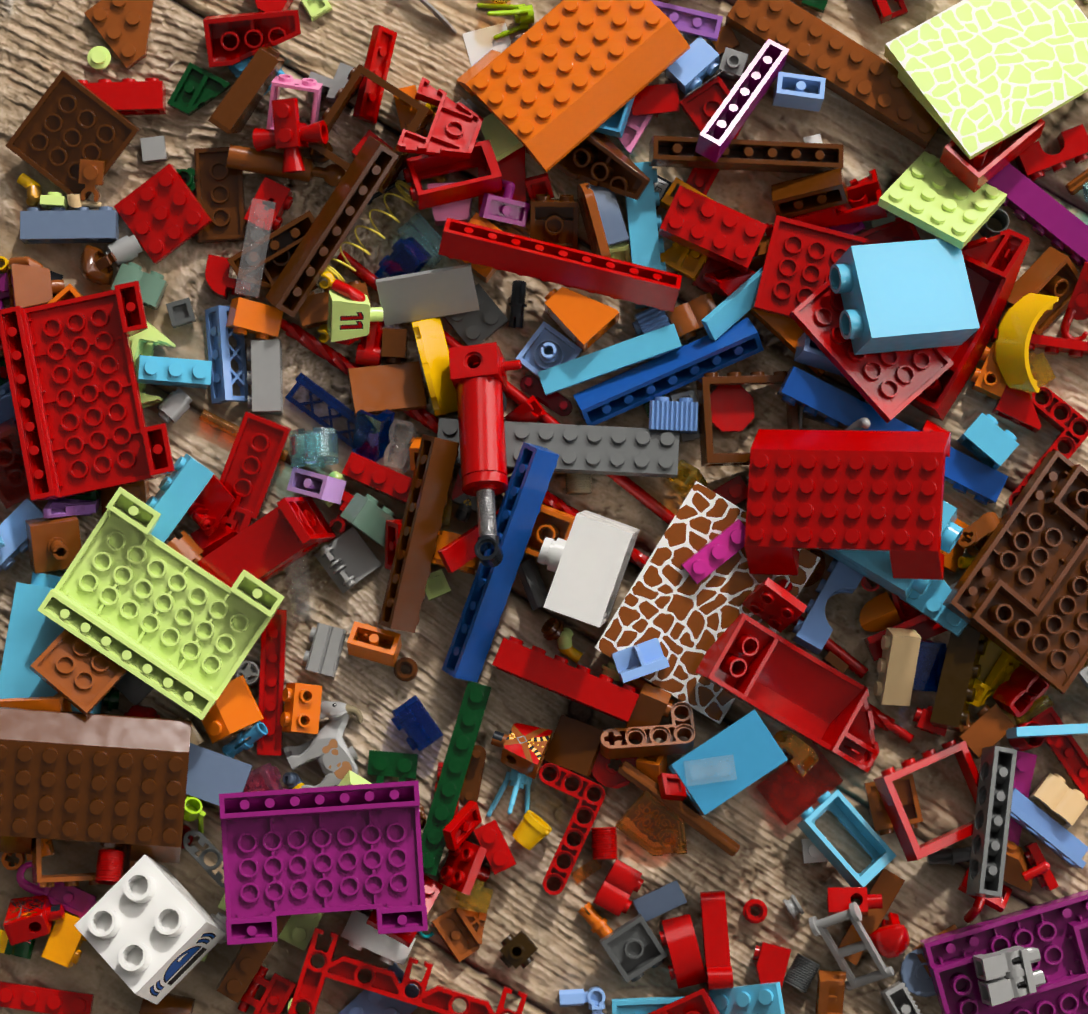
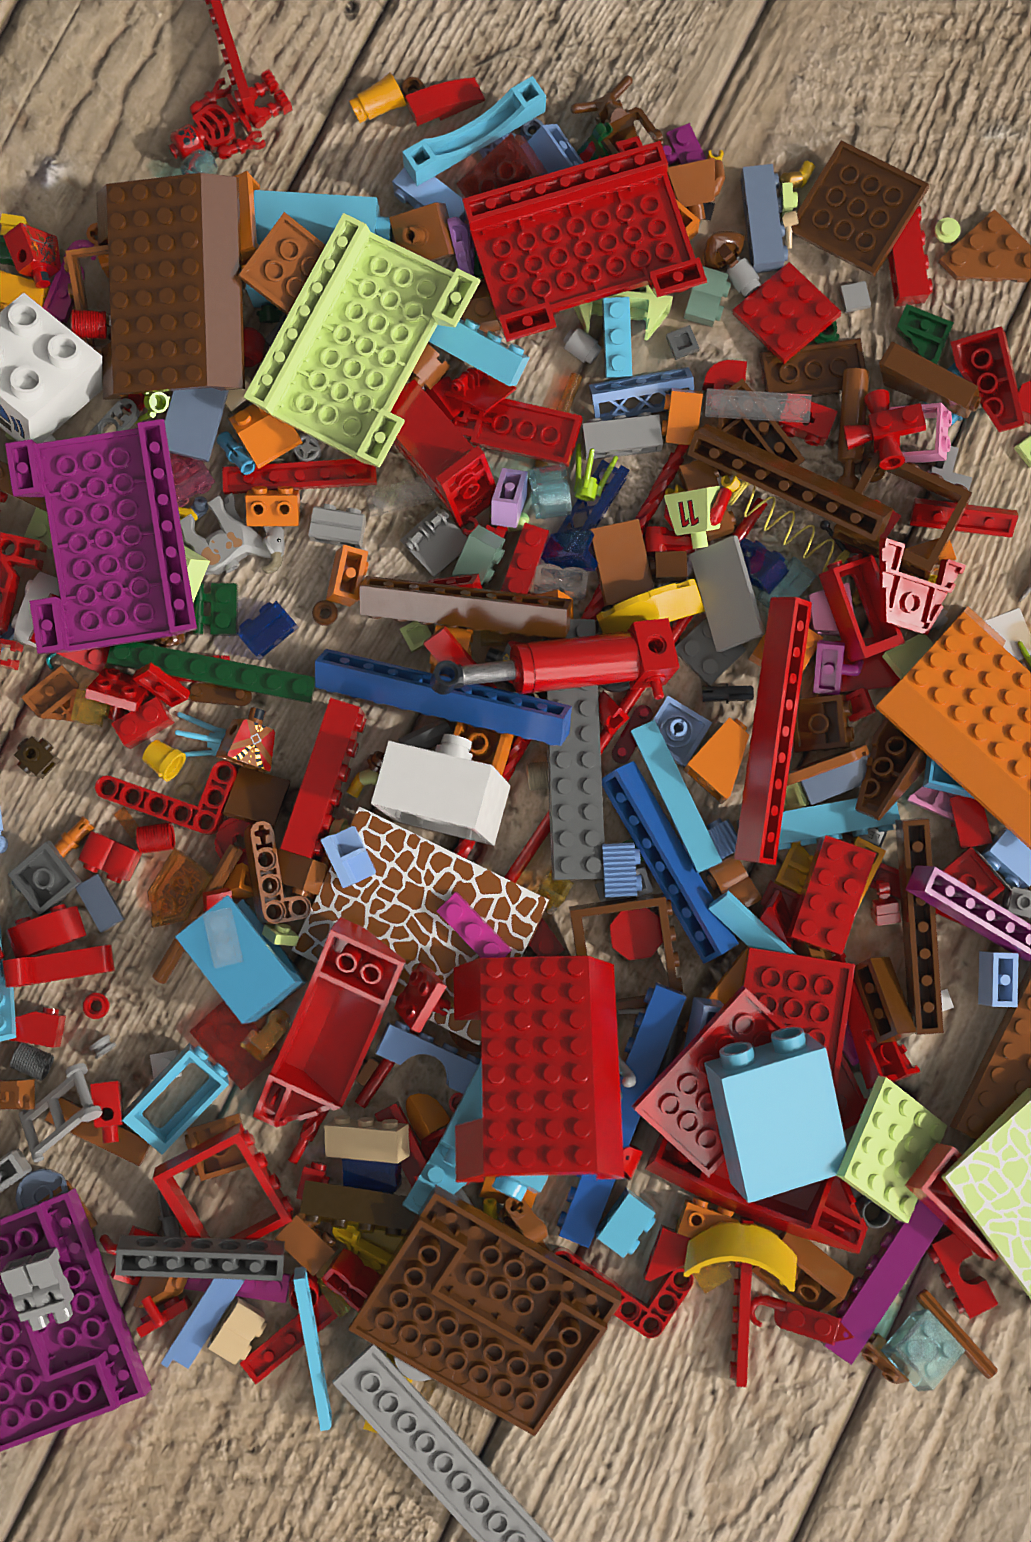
camera: 85 degrees right, 0 degrees up
dark orange plate [78,159,105,202] -> none
red piece [869,912,910,958] -> none
none -> yellowish green plate [262,923,299,946]
none -> lime plant [573,443,618,502]
none -> red piece [870,878,901,926]

